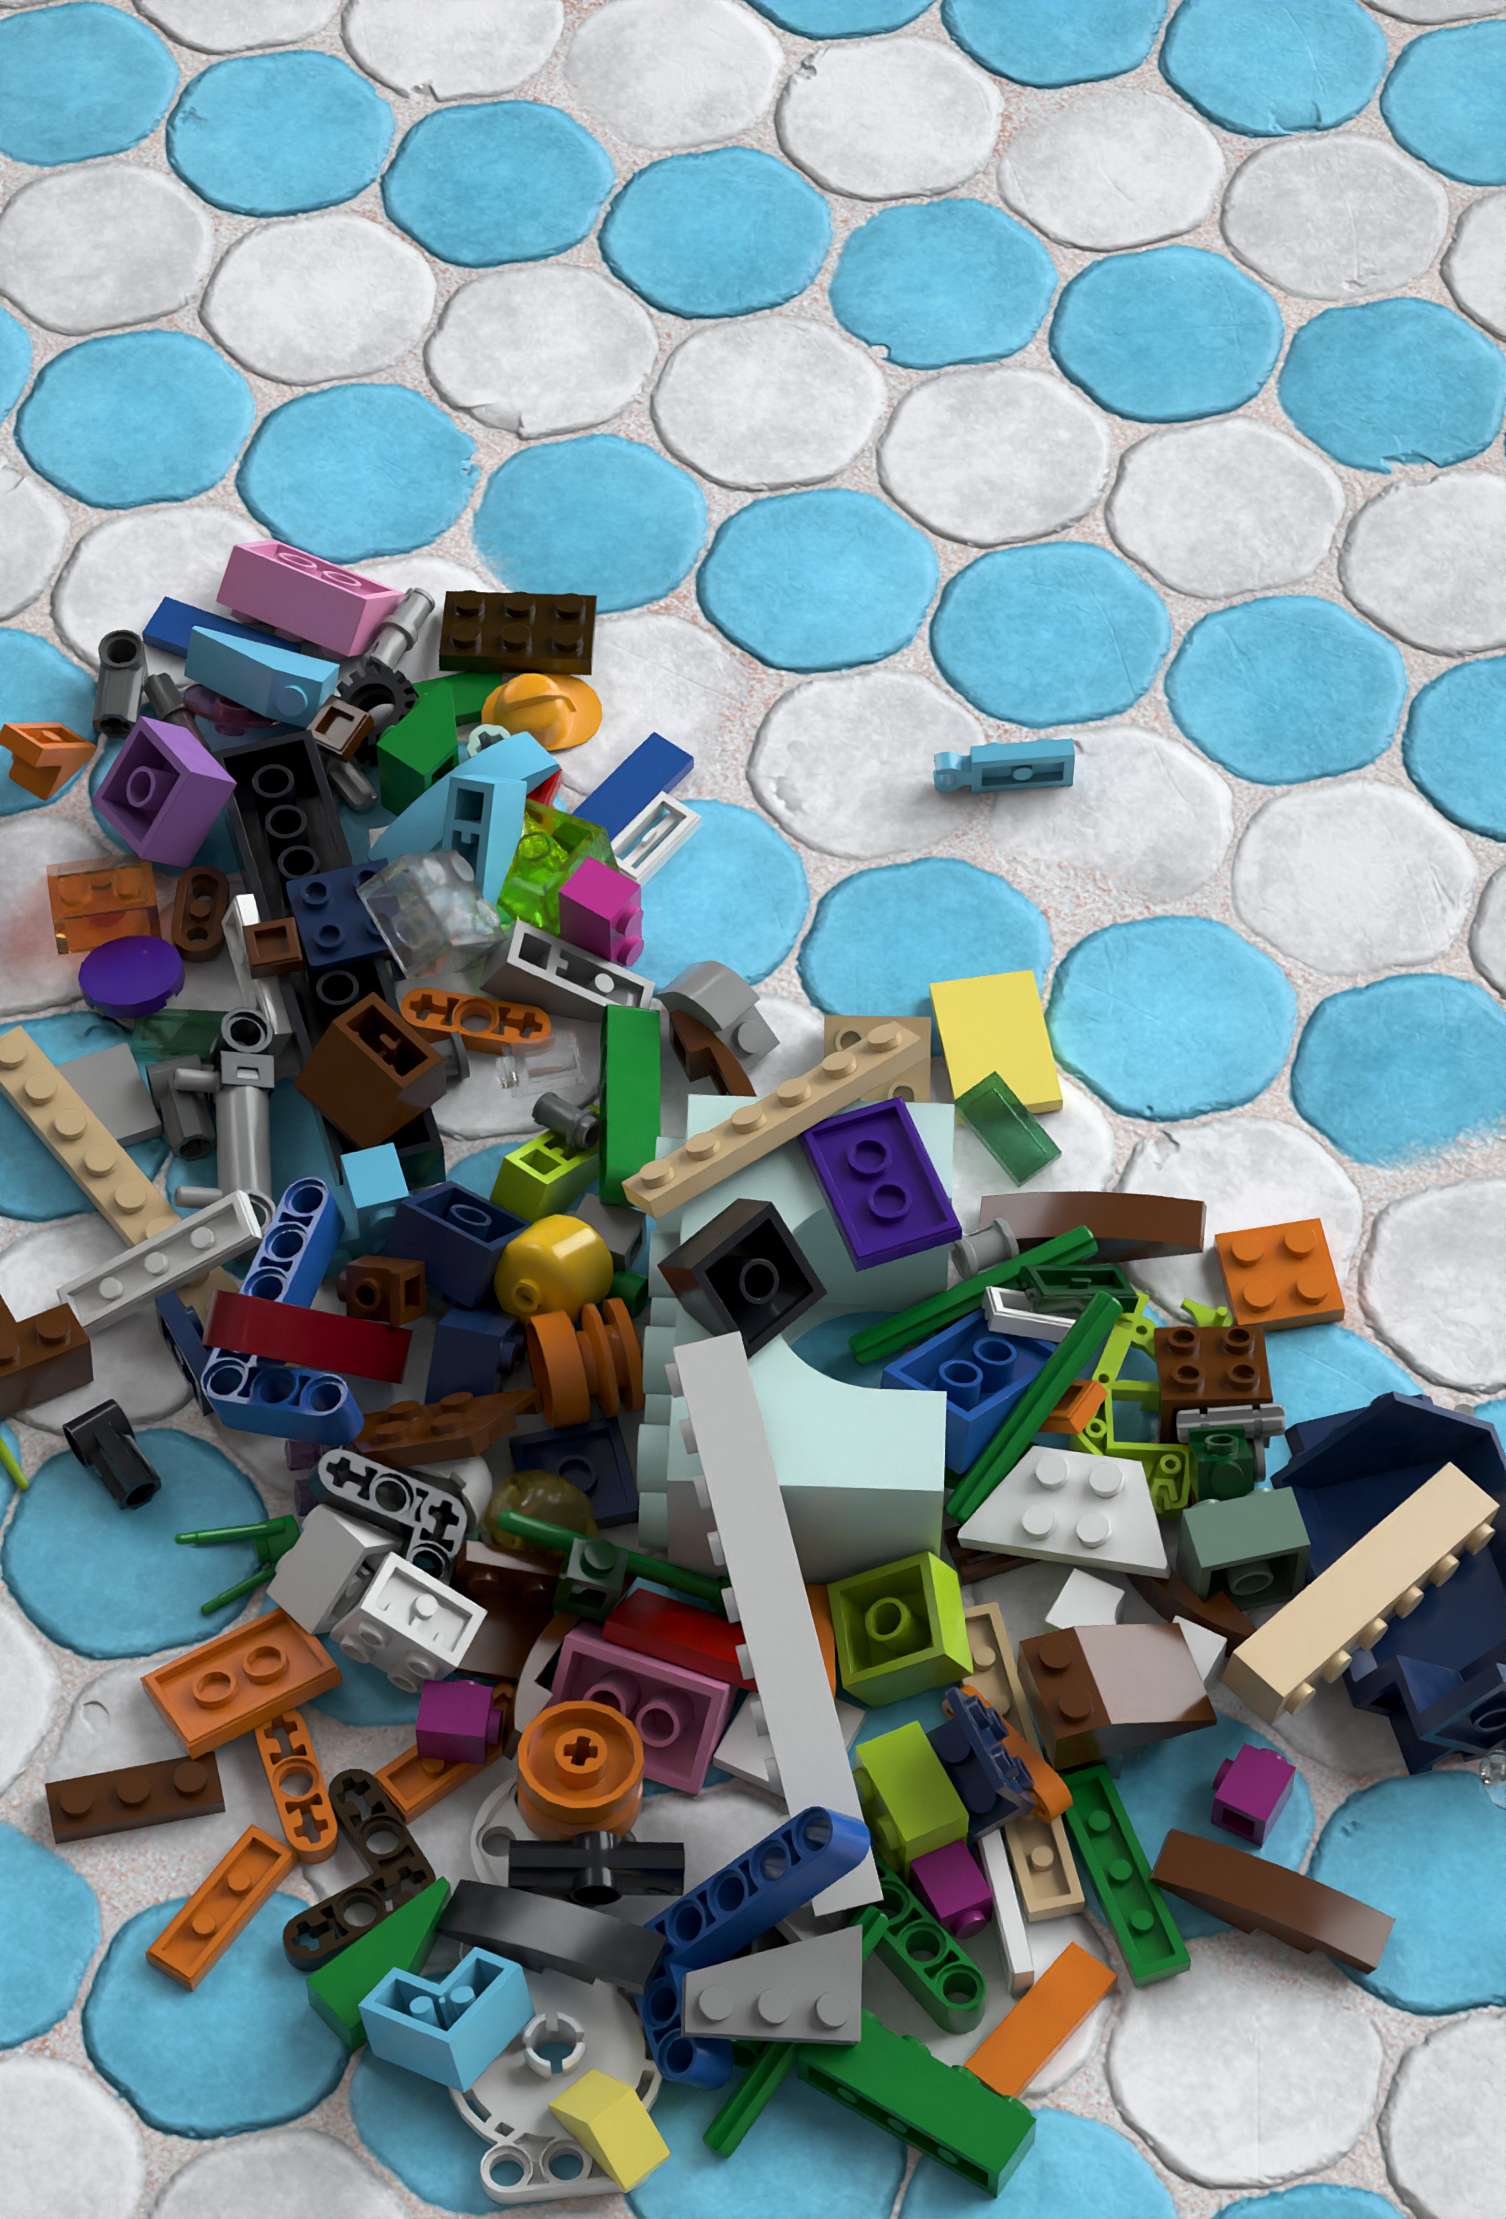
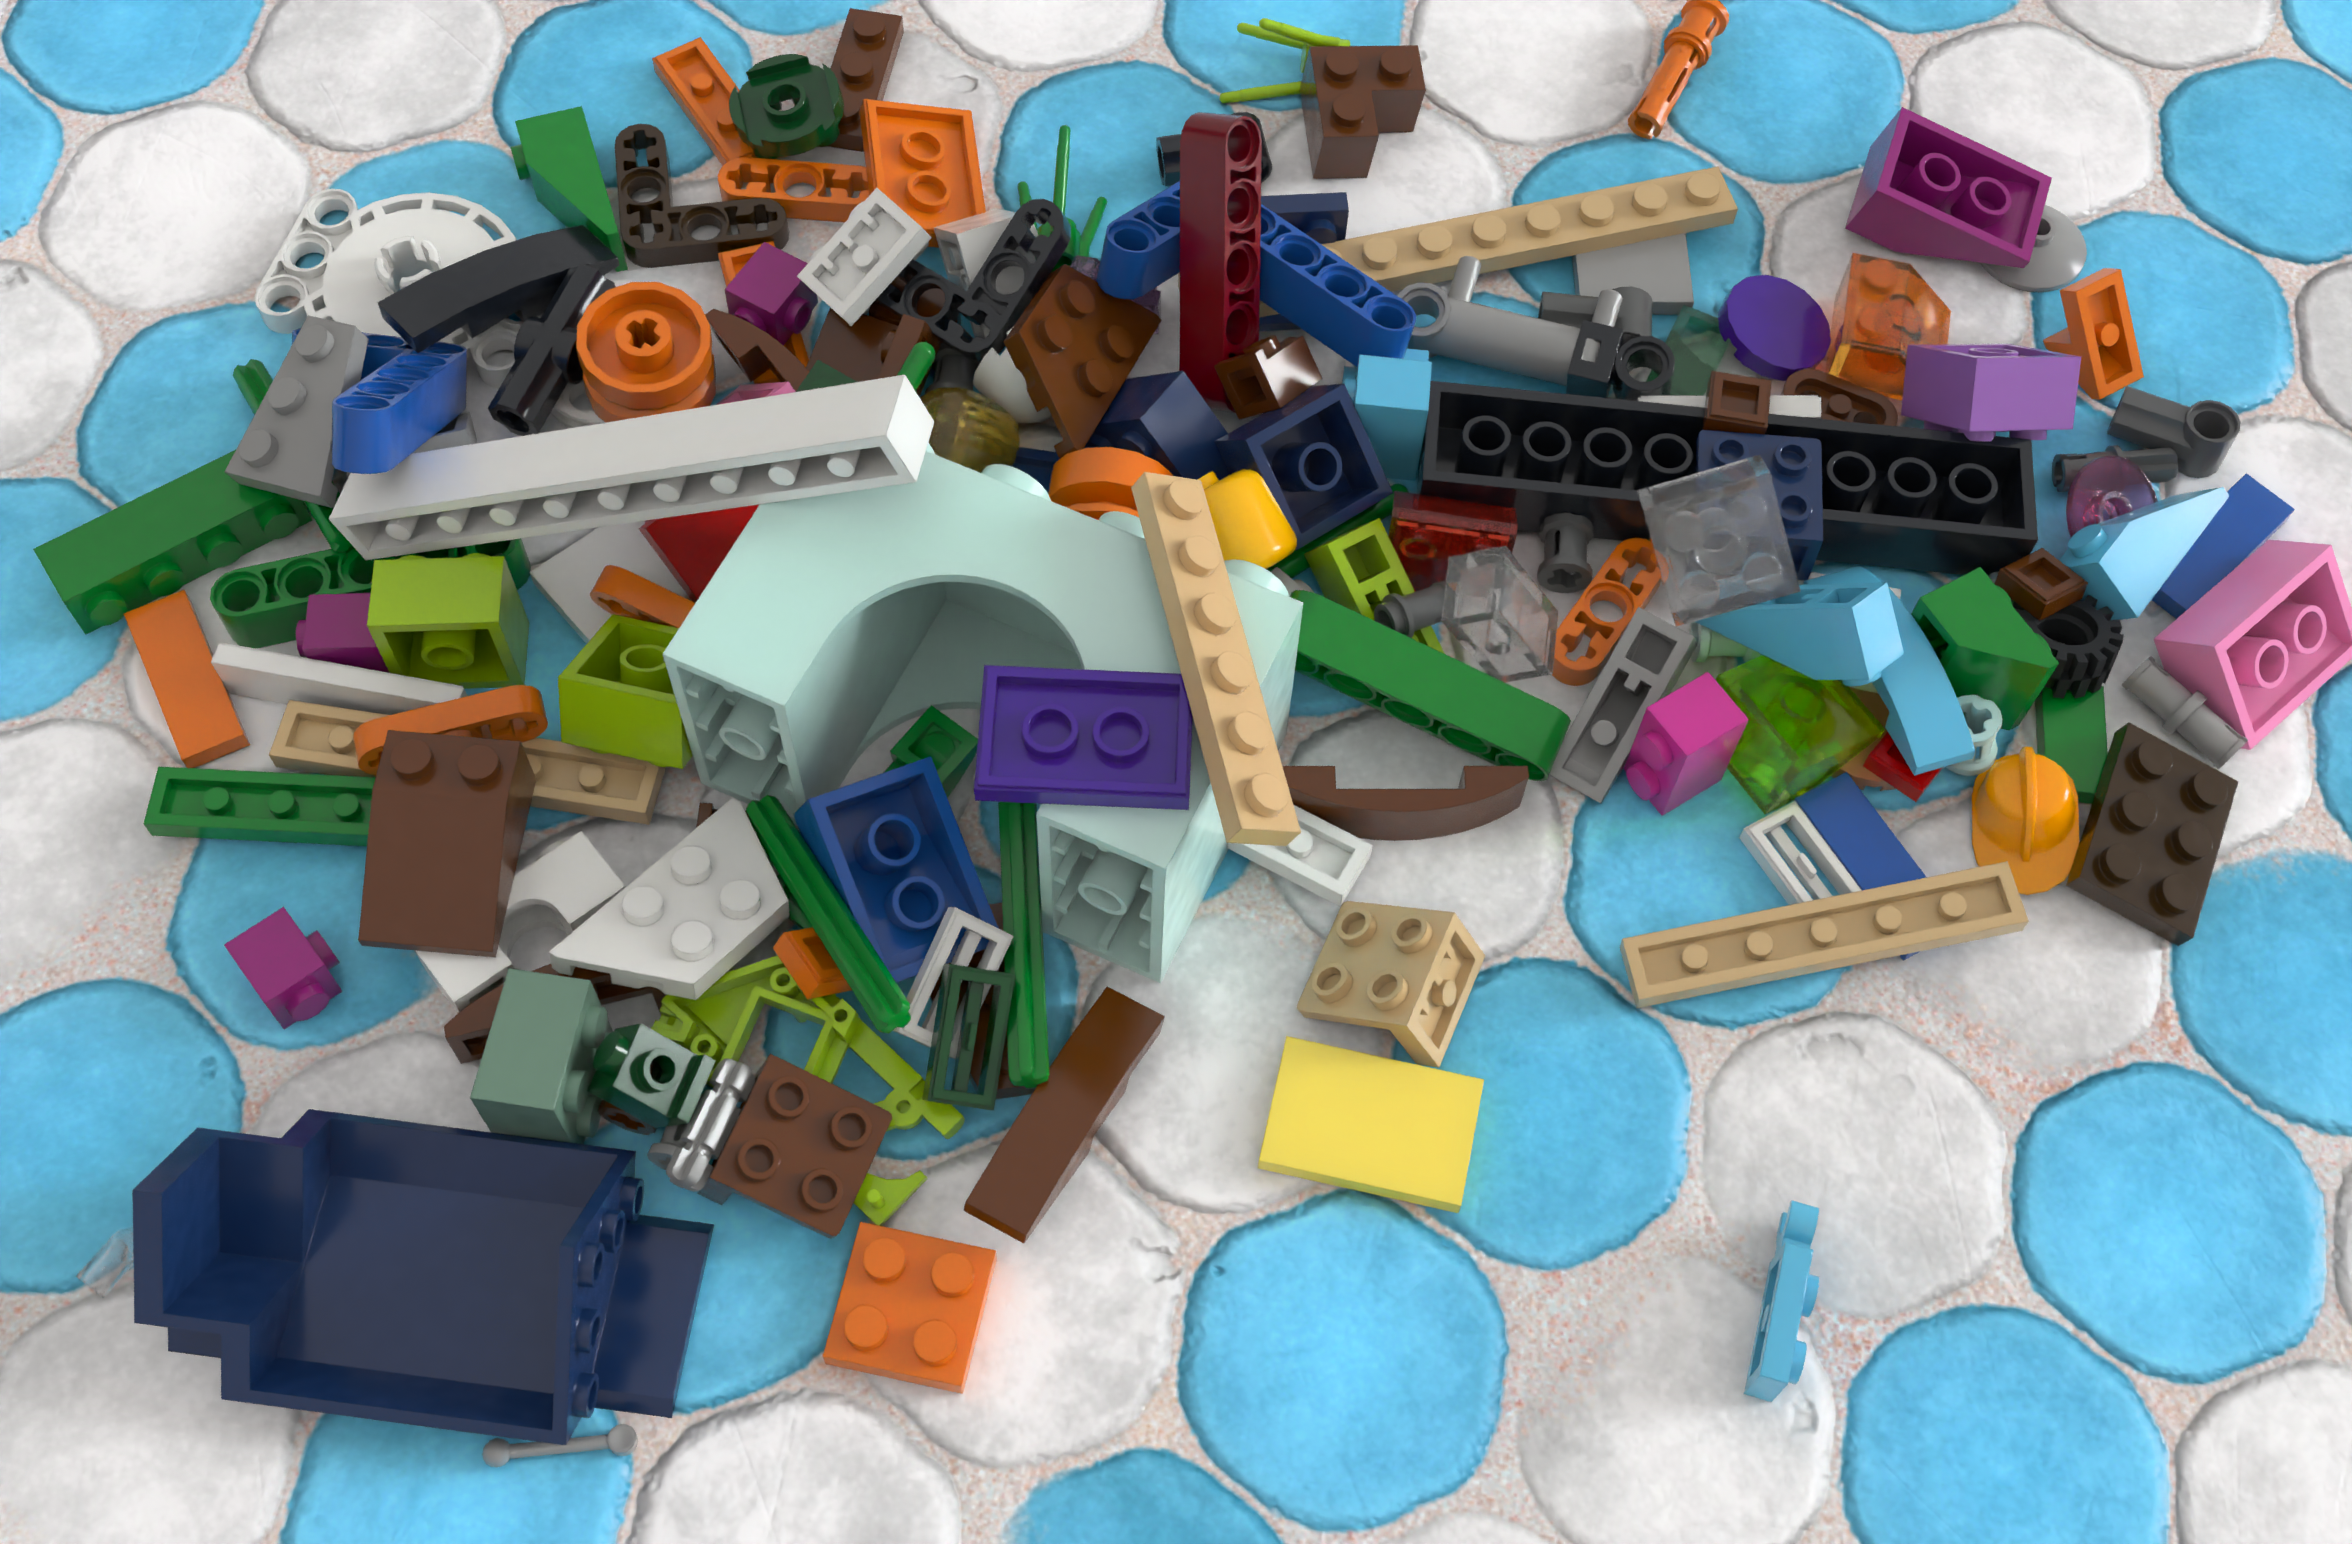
camera: 110 degrees right, 5 degrees up
white tile [56,1189,264,1337] -> none
reddish brown slope [294,992,447,1151] -> none
medium azure brick [358,1947,536,2093] -> none
light yellow slope [548,2068,671,2194] -> none
light grey brick [656,960,780,1073] -> none
black slope [657,1198,827,1360] -> none
dark blue bracket [925,1686,1036,1841] -> none
light grey bush [949,1217,1019,1281] -> none
clear green tile [953,1070,1062,1188] -> none
reddish brown slope [1148,1829,1395,1975] -> none
tan brick [1220,1462,1500,1726] -> none
none -> dark green plate [729,54,844,159]
none -> clear red slope [1387,491,1518,602]
none -> tan plate [1620,861,2029,1008]

